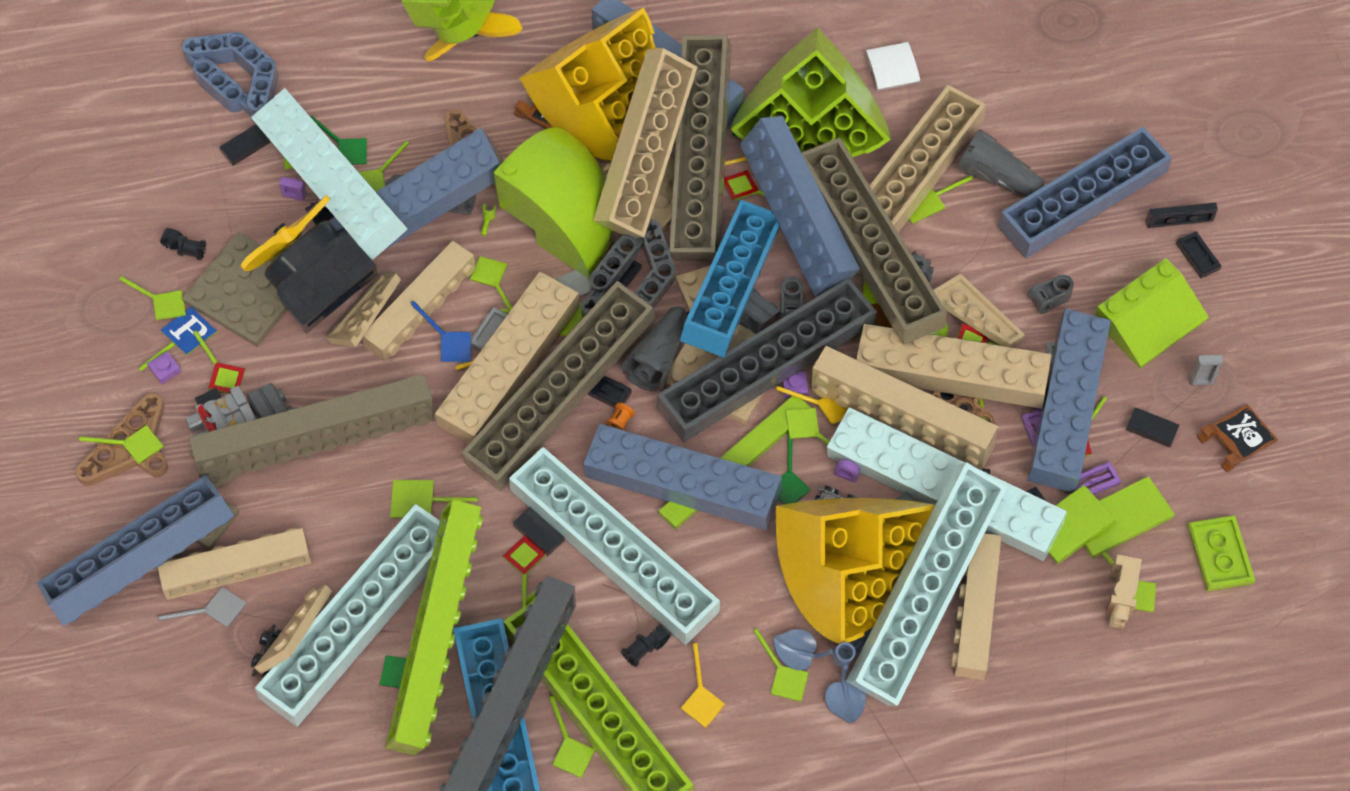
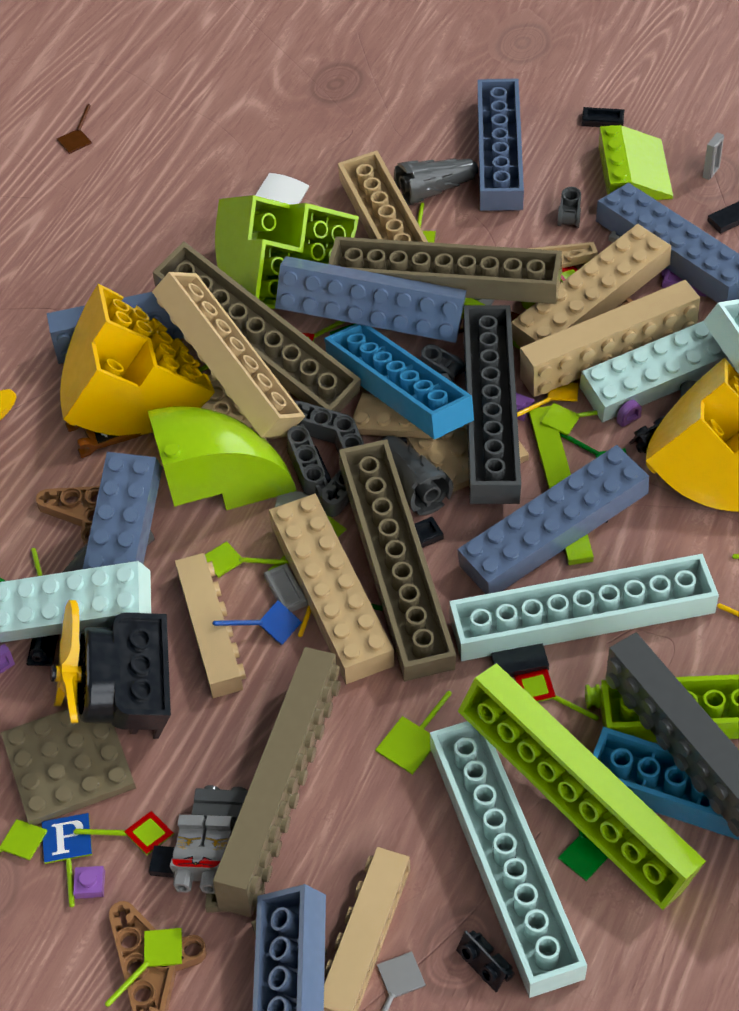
camera: 50 degrees left, 10 degrees down
tan wing [254,585,332,674] -> none
tan wing [326,272,401,347] -> none
lime hand [481,203,496,236] -> none
orange bush [605,403,635,431] -> none
black connector [621,625,671,667] -> none
black tile [1145,202,1218,228] -> none

